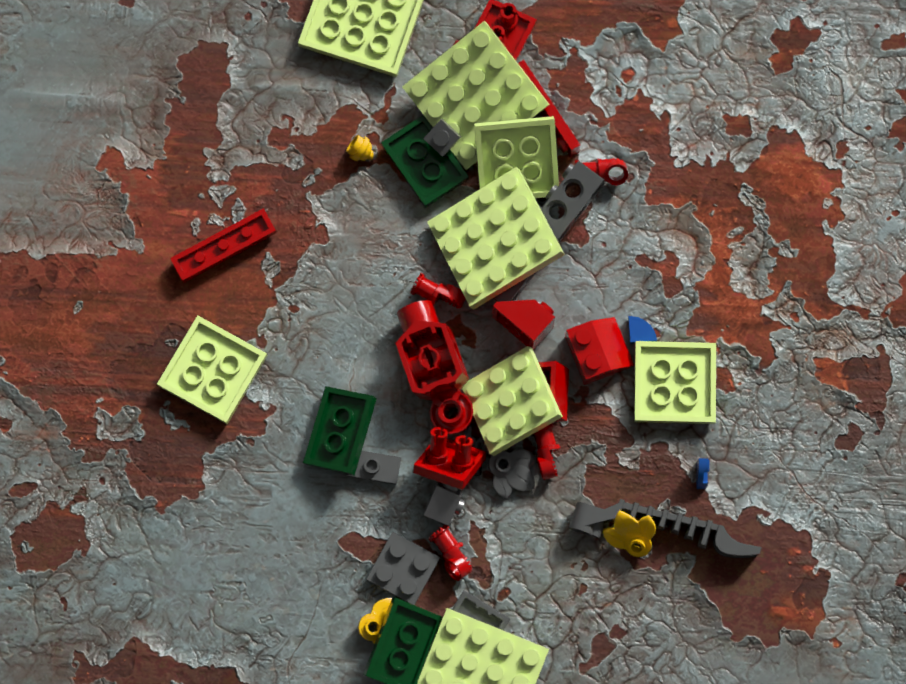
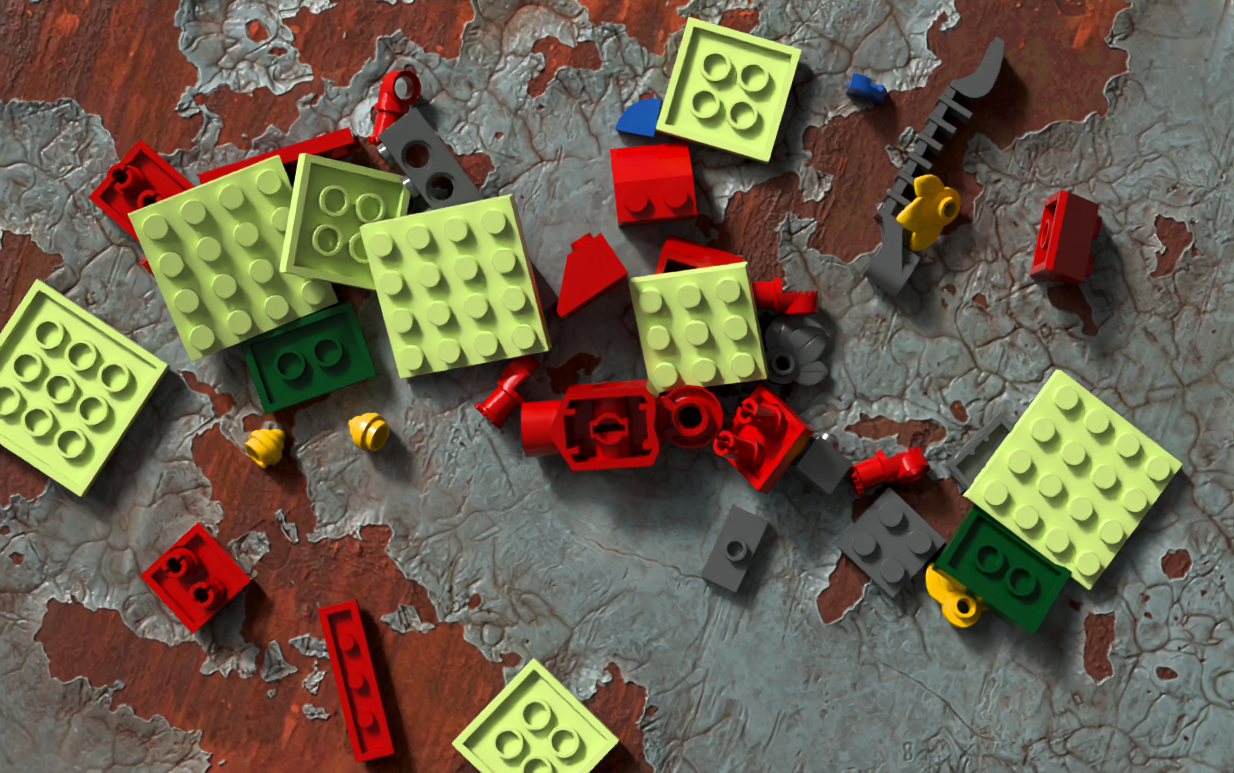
camera: 75 degrees left, 10 degrees up
dark green plate [303,386,377,476] -> none
dark grey plate [423,119,461,157] -> none
none -> red plate [140,522,254,634]
none -> yellow plate [348,413,390,452]
none -> red slope [1029,190,1102,285]

